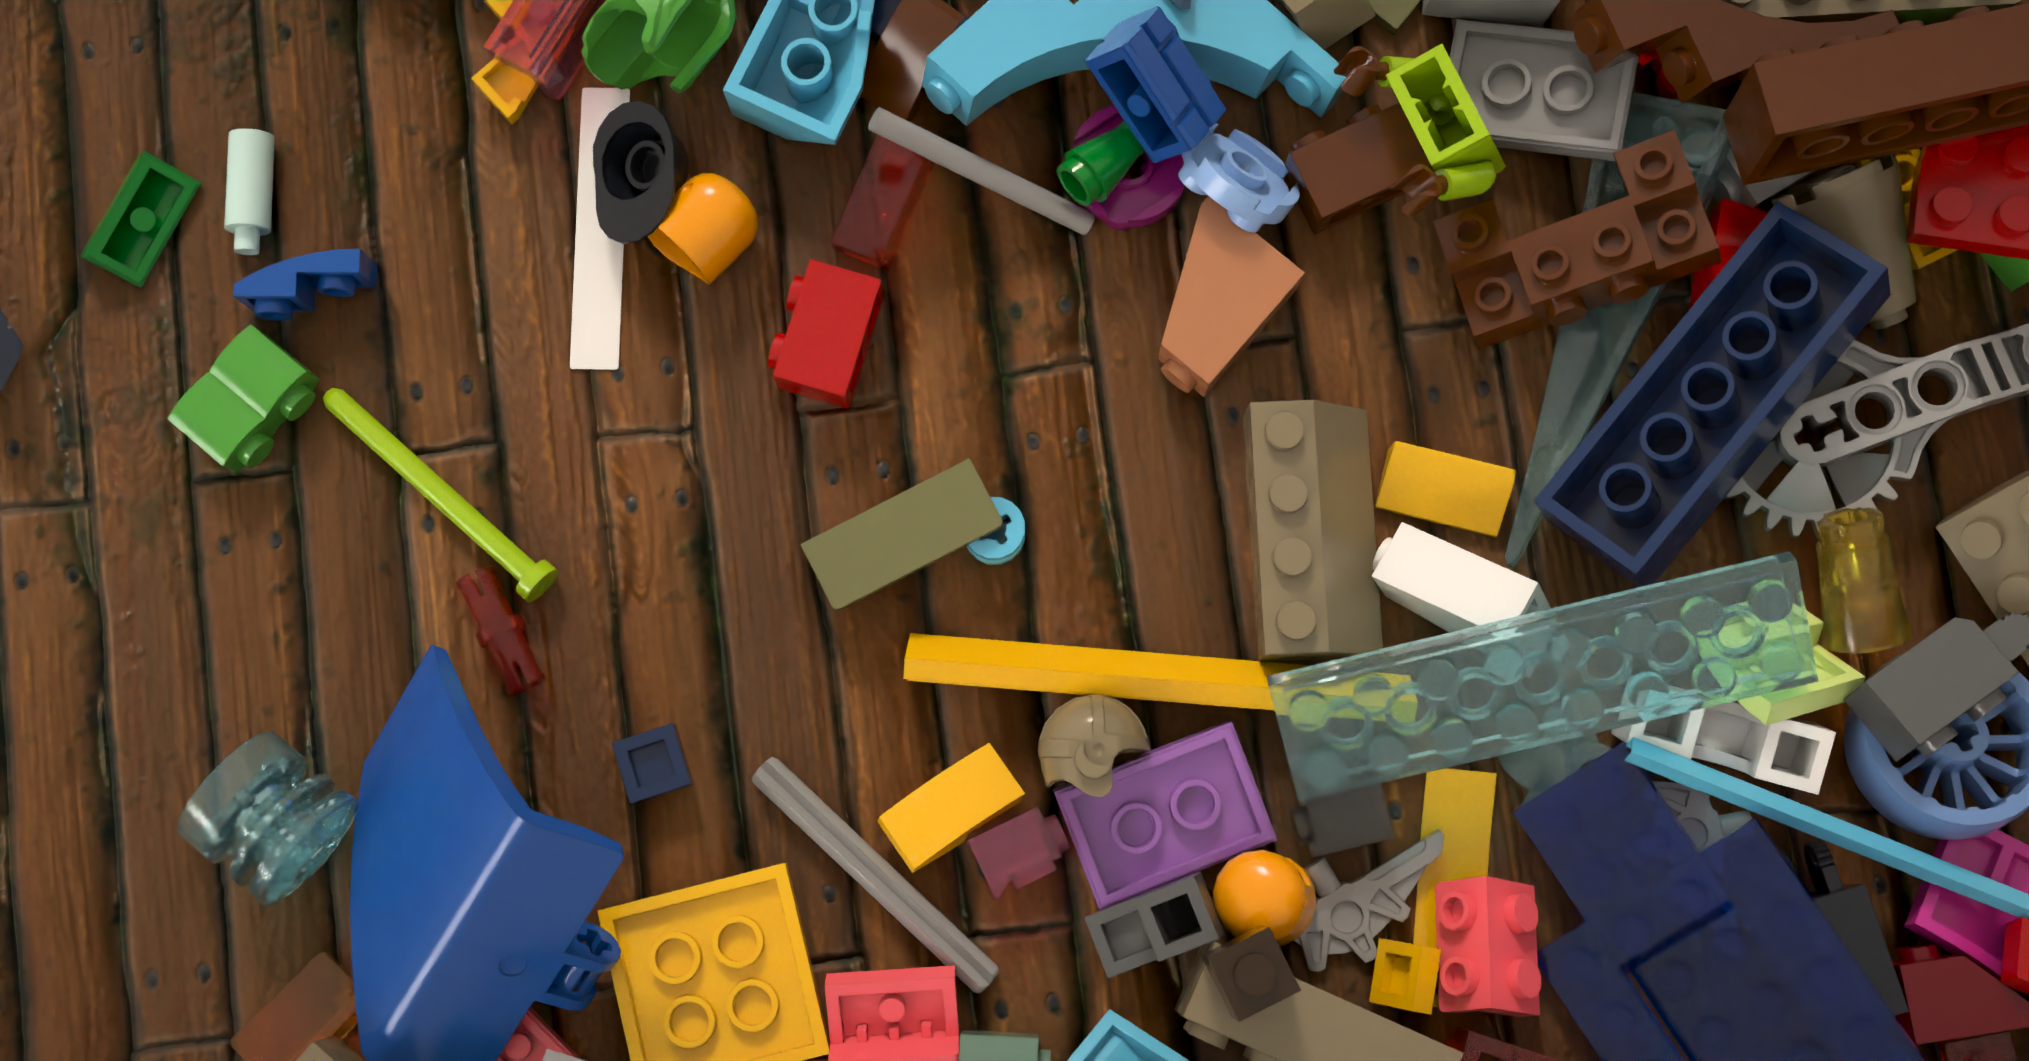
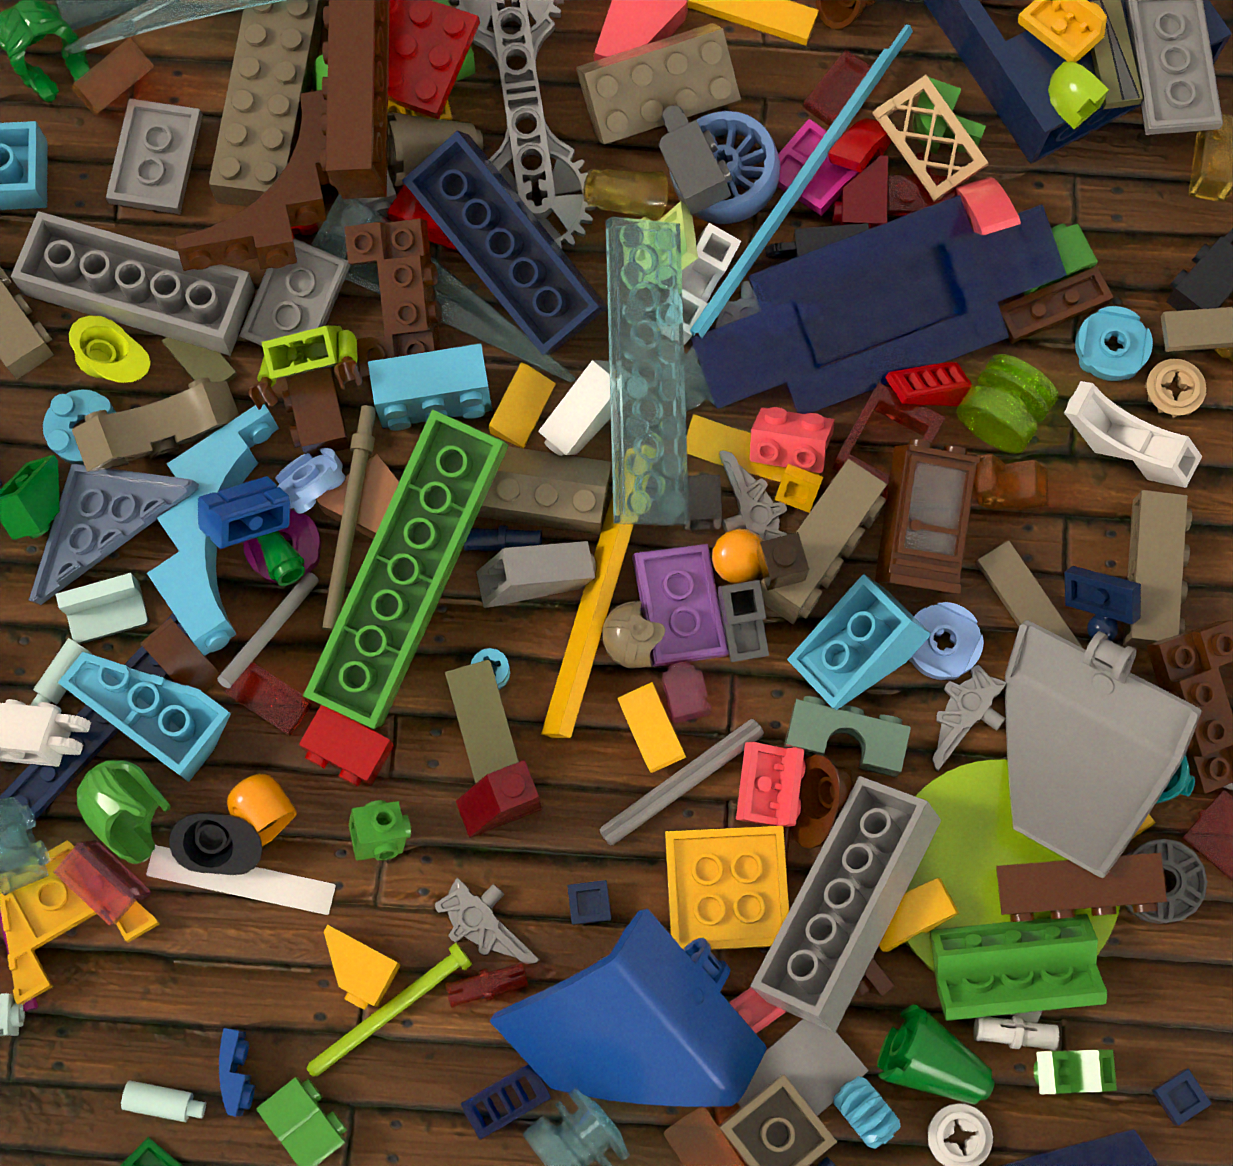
camera: 80 degrees left, 5 degrees down
none -> bright green brick [303,409,509,729]
none -> dark tan bar [322,405,376,631]
none -> yellow slope [324,925,401,1010]
none -> bright green brick [348,800,411,861]
none -> medium azure brick [368,344,493,431]
none -> light grey piece [435,877,540,964]
none -> dark red slope [456,760,542,838]
none -> clear blue slope [460,1064,552,1140]
none -> dark blue pin [464,525,542,553]
none -> light grey slope [477,541,596,608]

